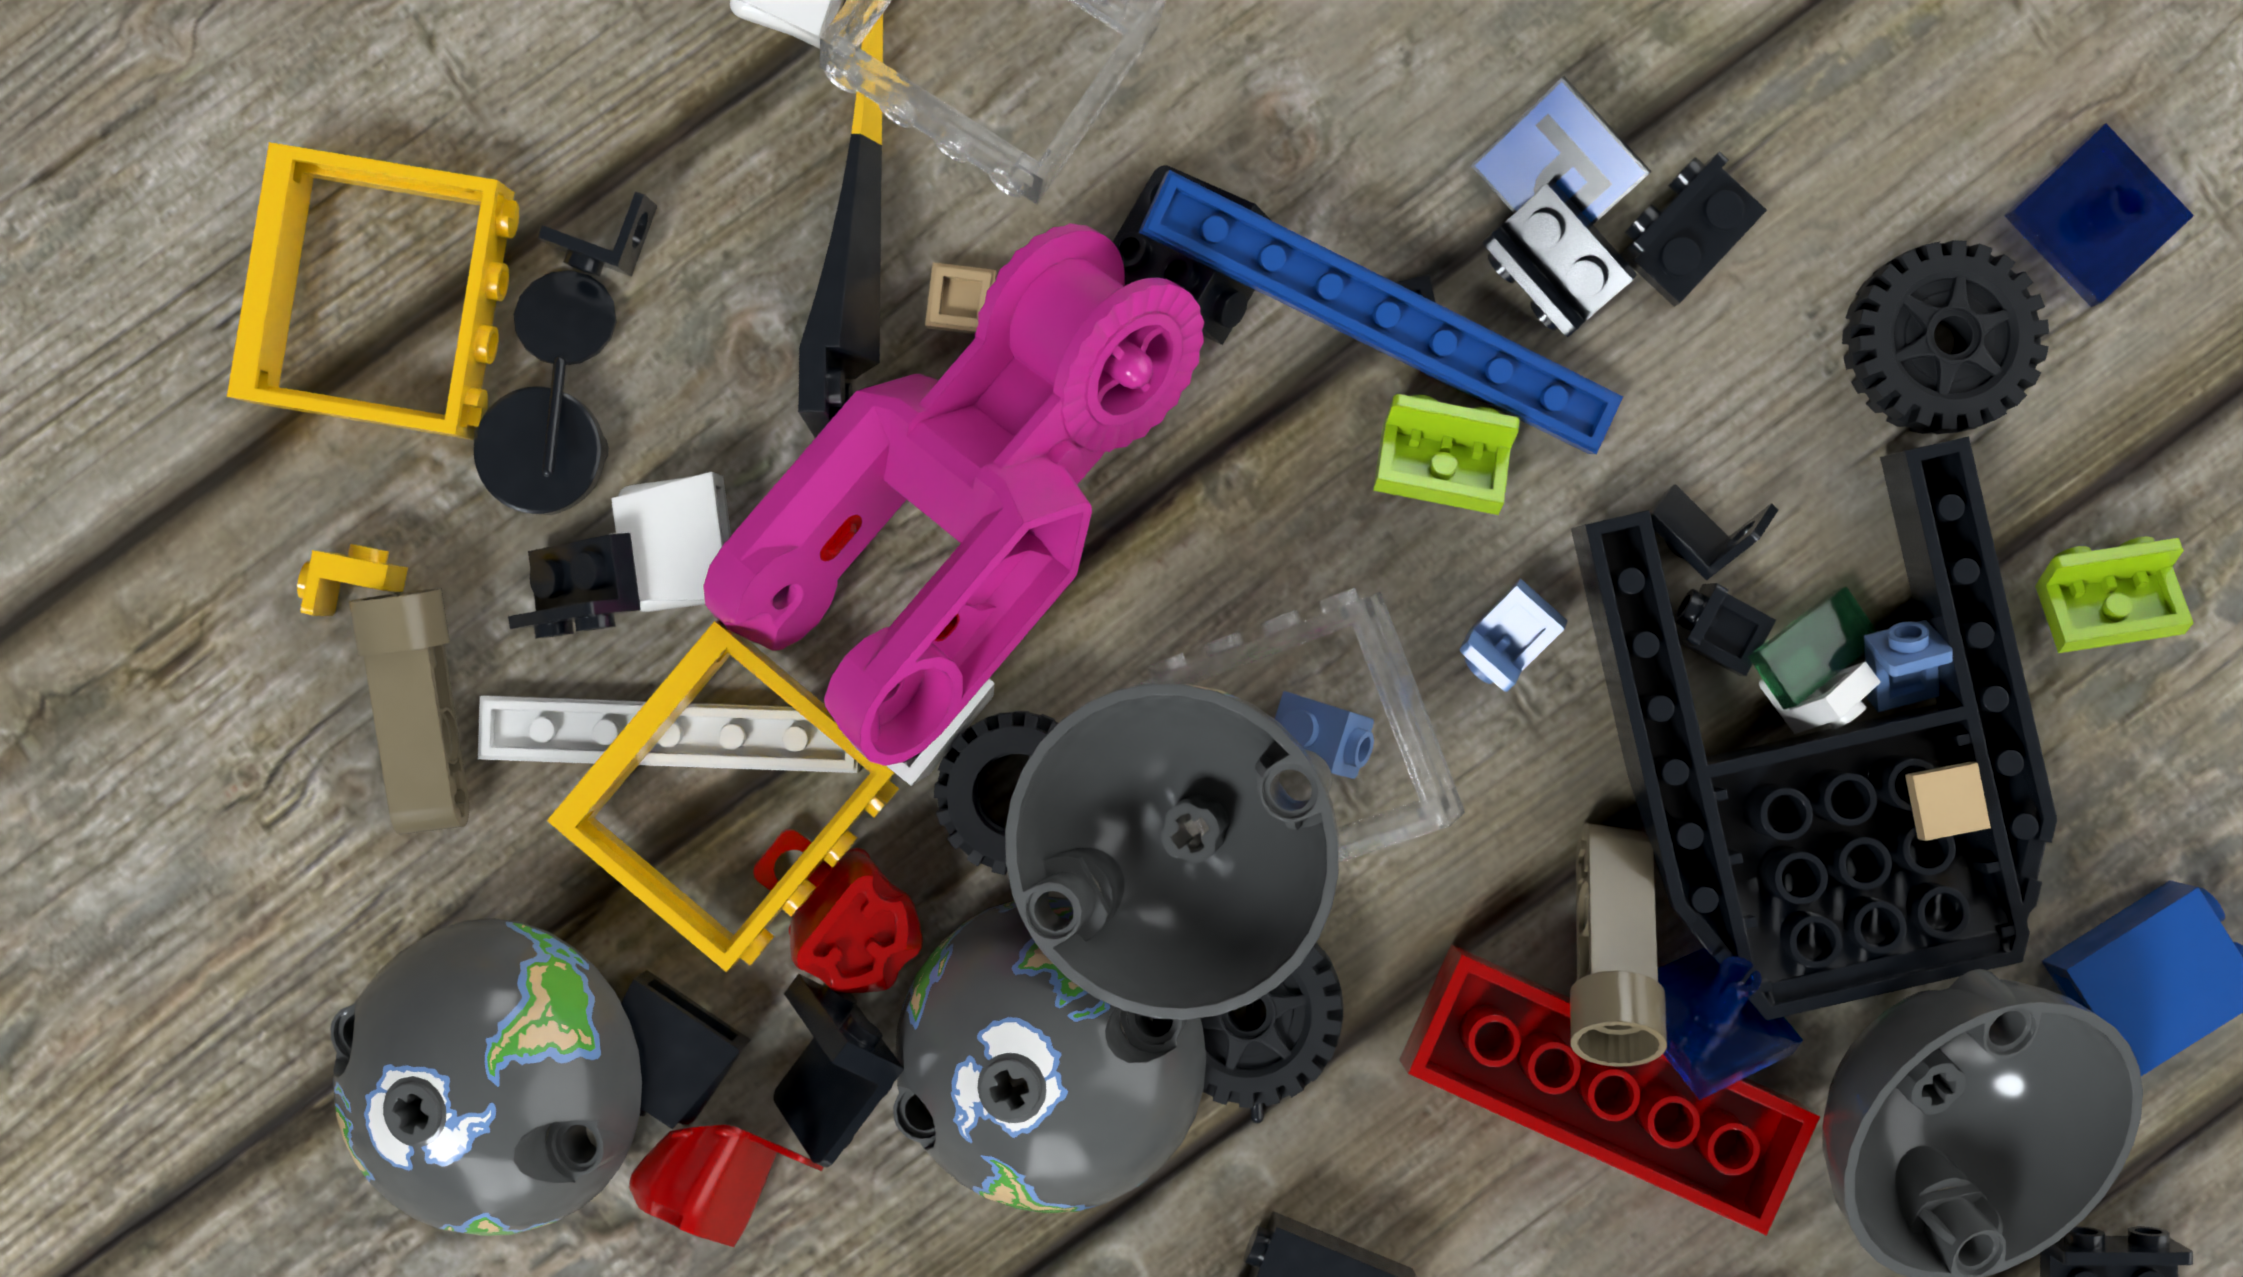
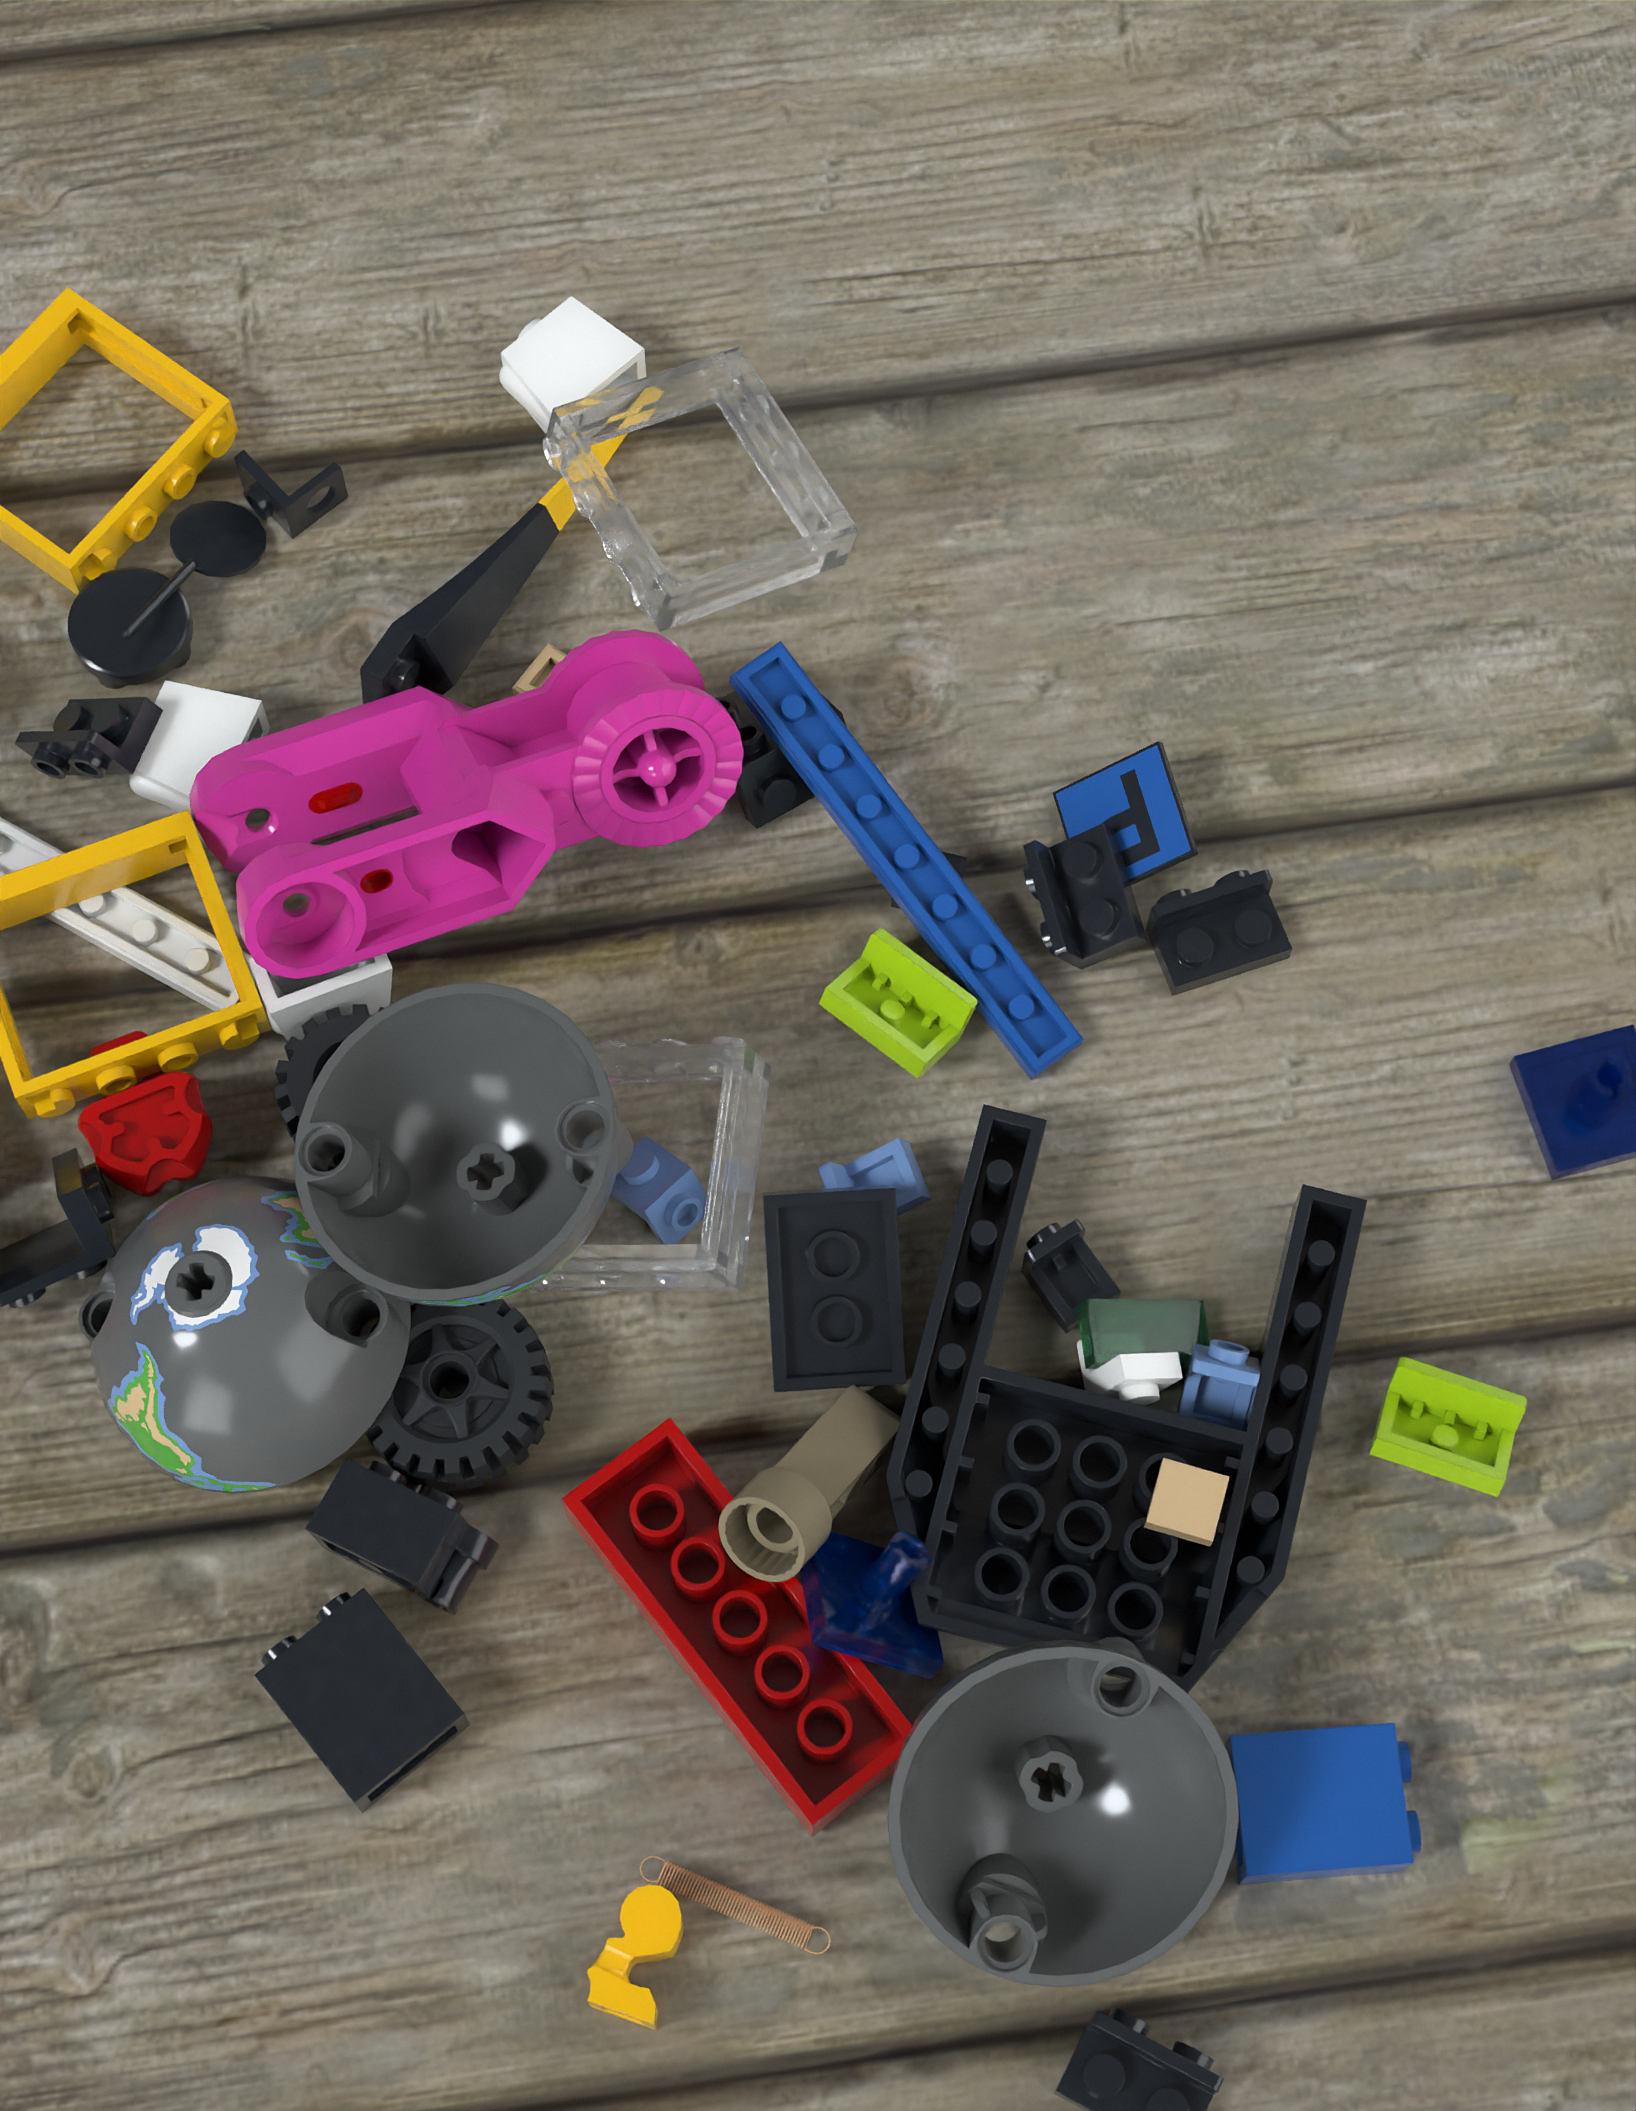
camera: 25 degrees right, 20 degrees down
black bracket [1650,484,1778,581] -> none
black wheel [1842,240,2049,435] -> none
none -> black hinge [305,1458,499,1615]
none -> black plate [762,1185,906,1392]

